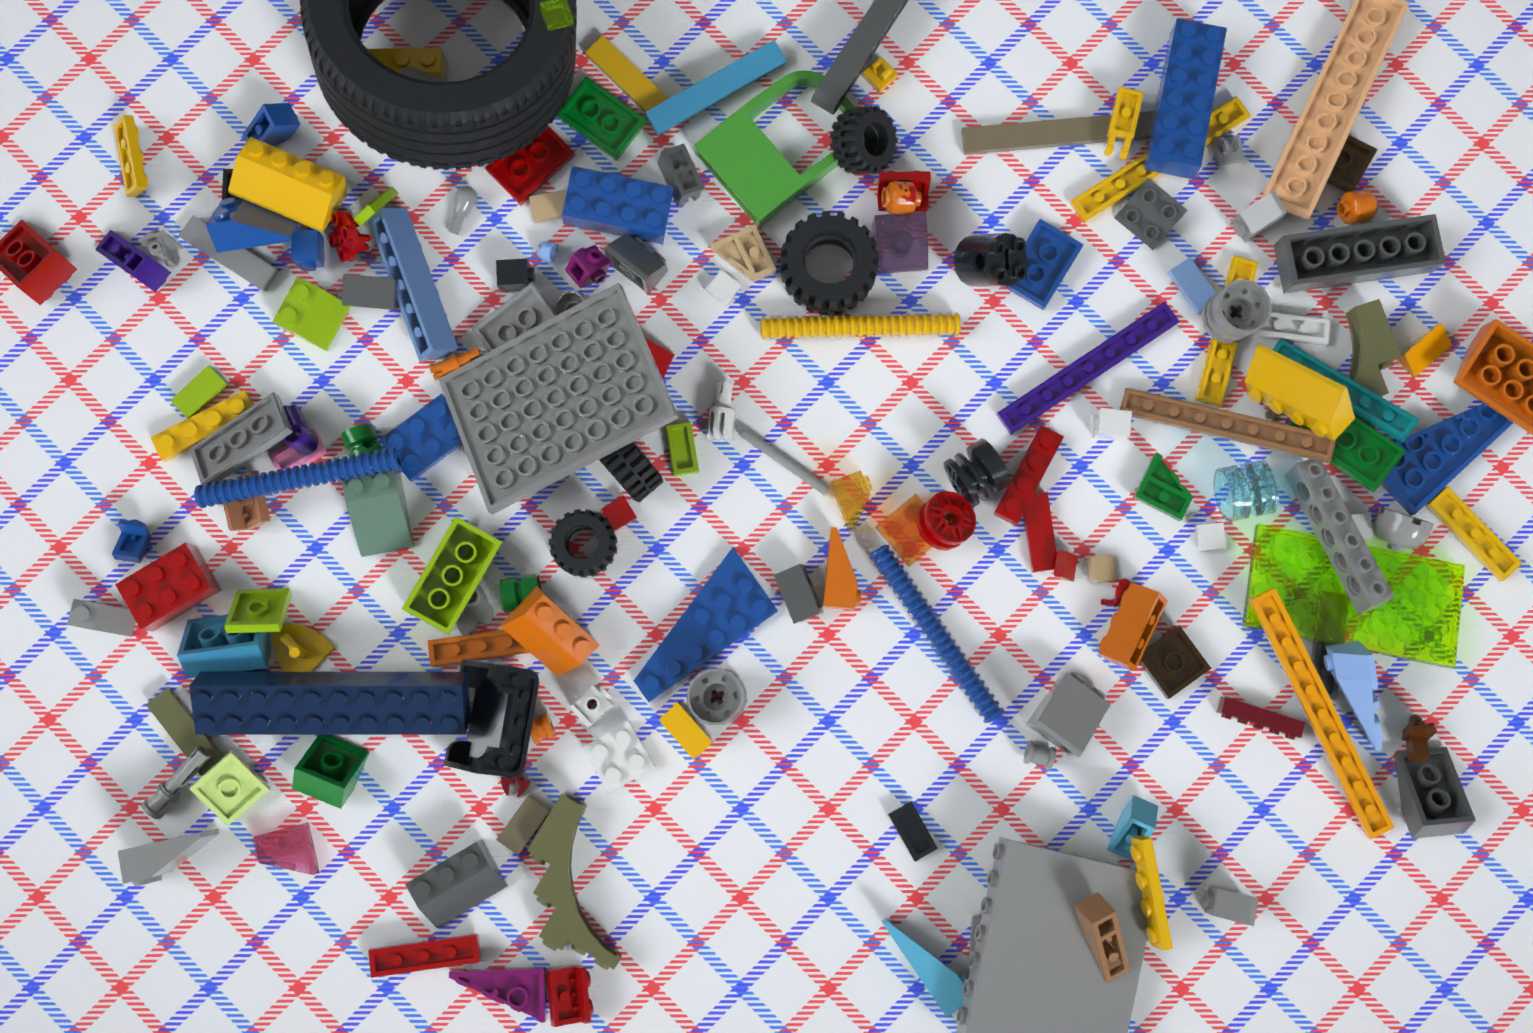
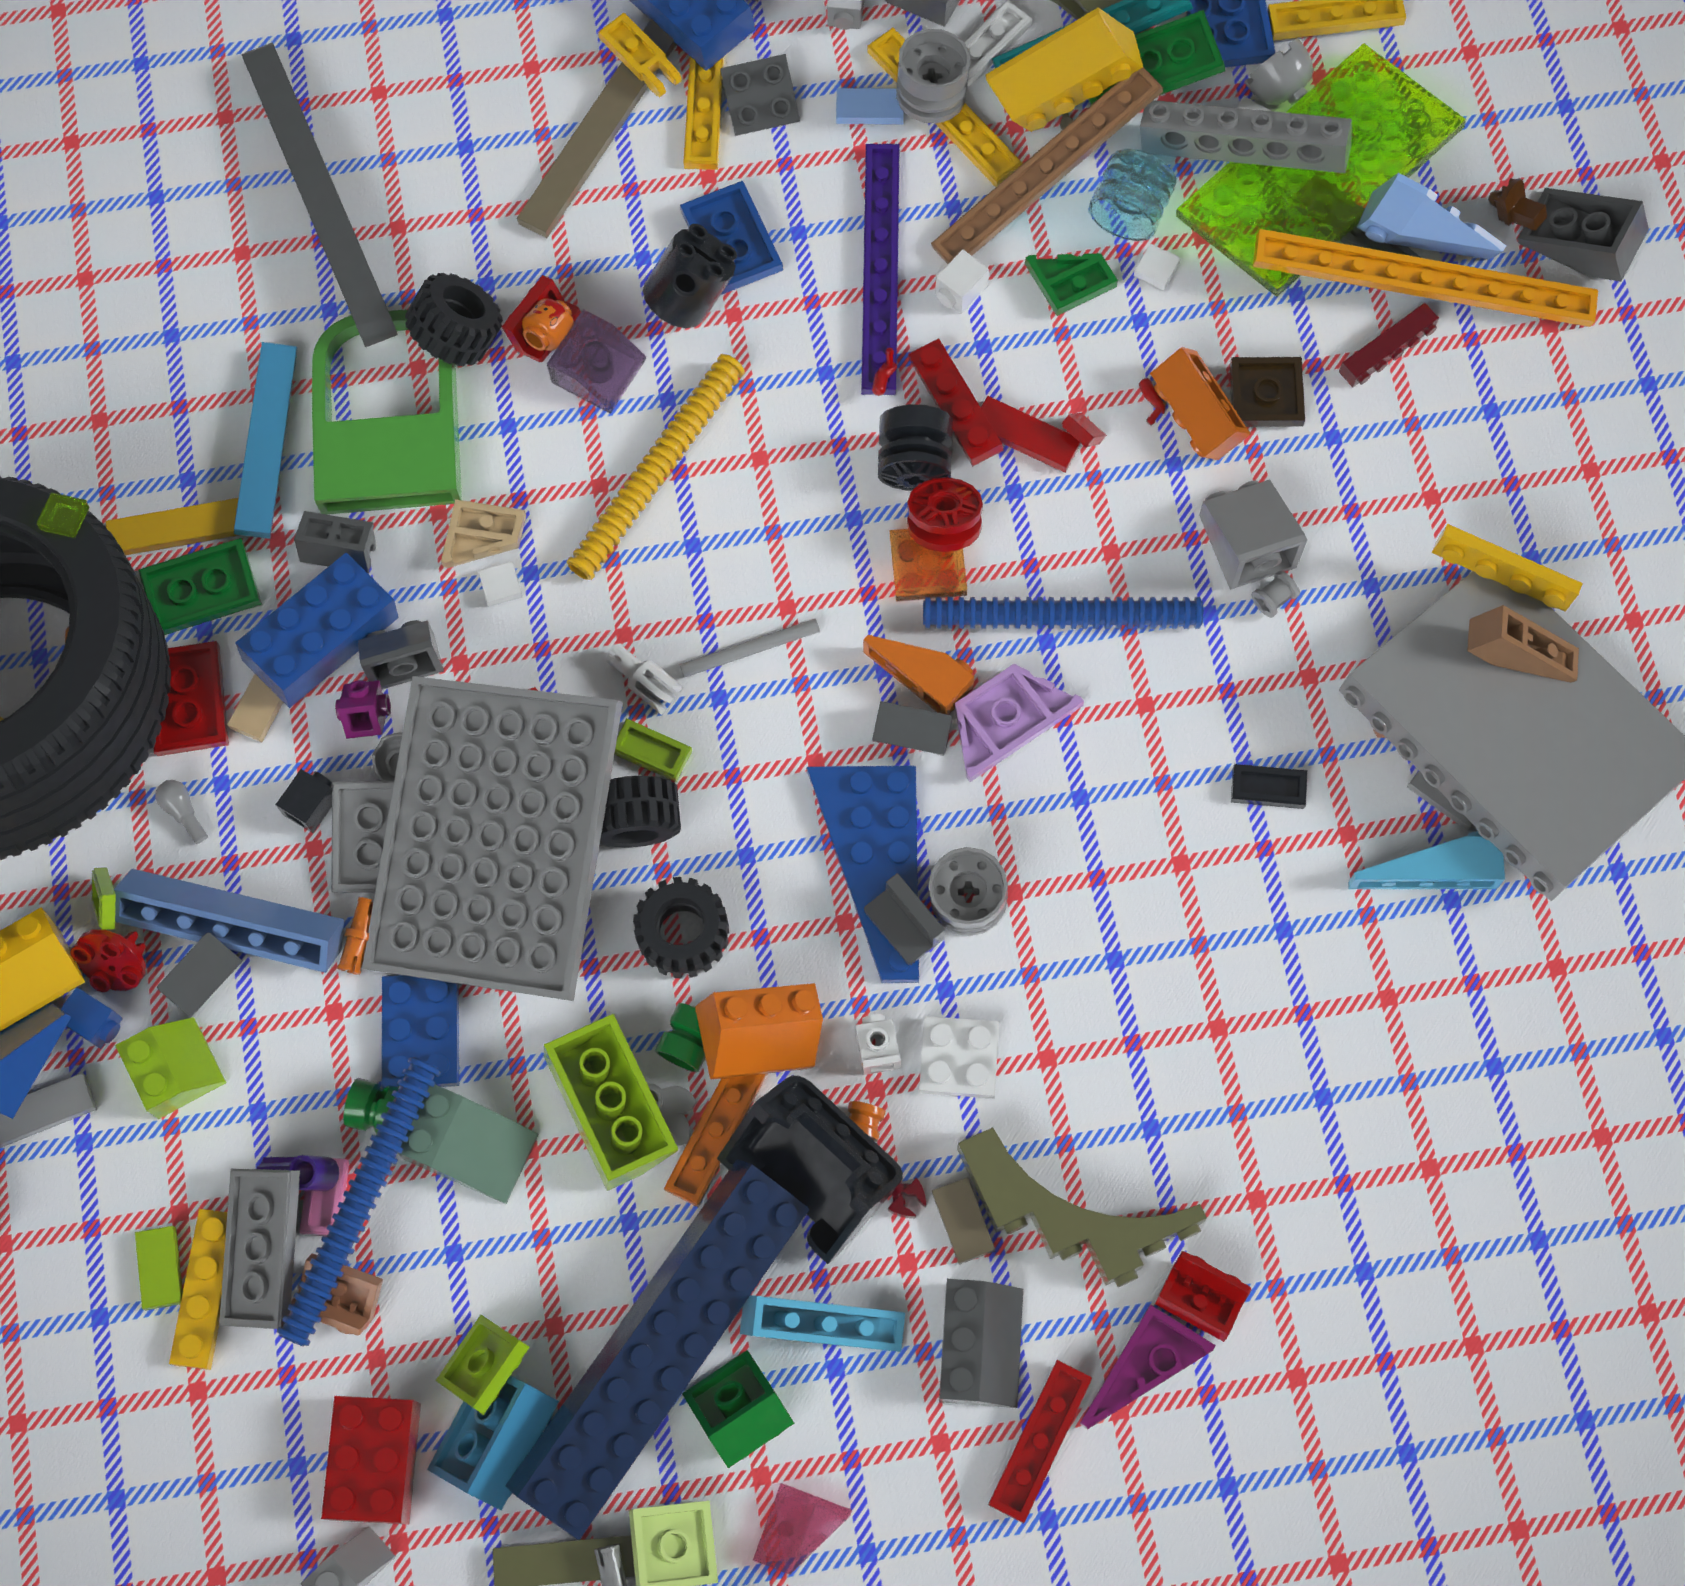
camera: 50 degrees left, 10 degrees down
blue bracket [112,519,152,563] -> none
yellow shield [272,623,335,672] -> none
light blue hinge [536,241,558,263] -> none
red tile [601,495,638,532] -> none
yellow panel [659,702,714,760] -> none
black tyre [780,211,879,315] -> none
clear yellow slope [830,470,872,533] -> none
yellow tile [862,56,898,94] -> none
tan slope [1087,554,1117,584] -> none
medium azure slope [1107,795,1158,861] -> none
light grey slope [1203,886,1258,926] -> none
none -> medium azure slope [740,1295,905,1352]
none -> dark grey panel [864,873,945,965]
none -> red piece [872,348,897,396]
none -> lavender wing [955,664,1084,782]

